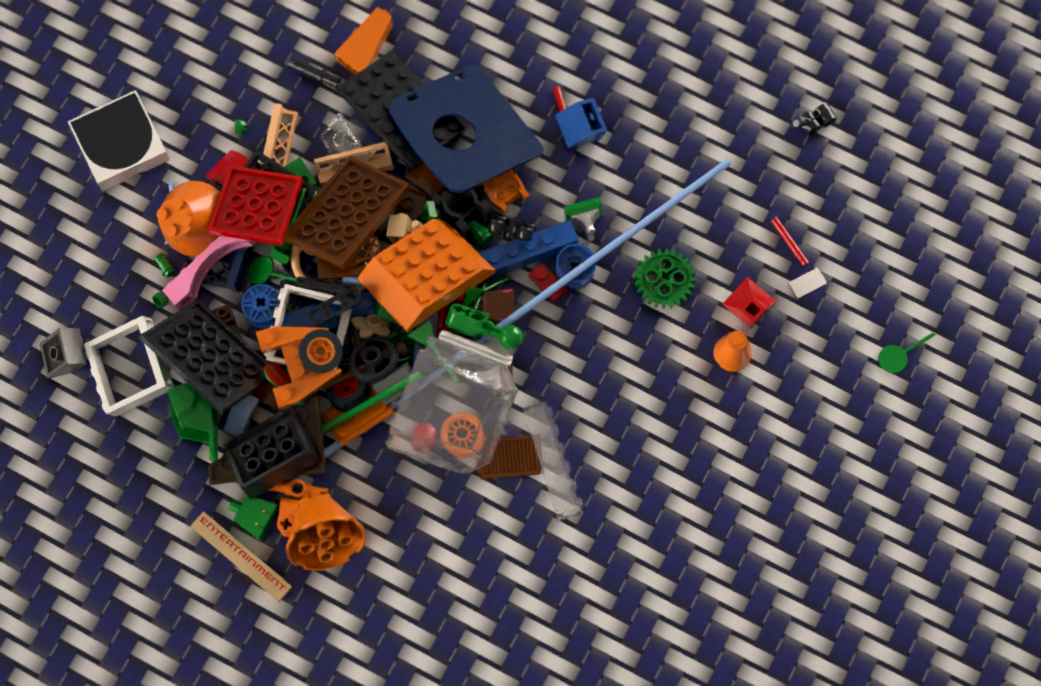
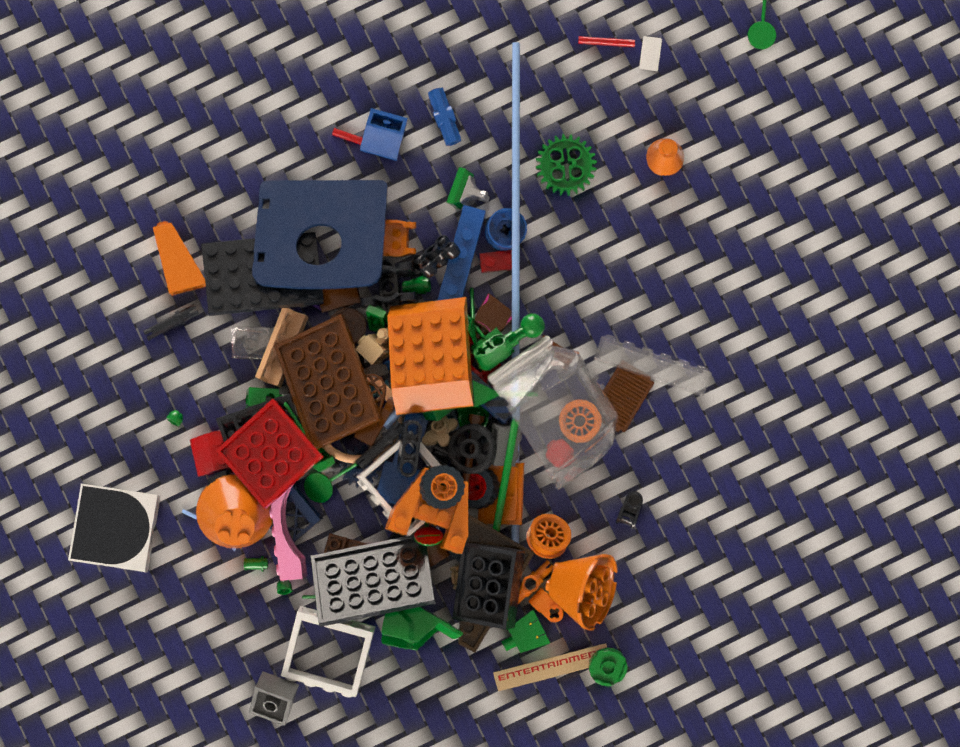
camera: 50 degrees left, 10 degrees up
light blue slope [224,395,259,437] -> none
blue wheel [241,284,281,331] -> none
light nougat fence [263,103,298,167] -> none
red slope [722,277,776,329] -> none
none -> blue piece [428,87,461,146]
none -> orange wheel [526,514,571,559]
none -> green tile [588,647,628,686]
none -> black piece [615,491,643,529]

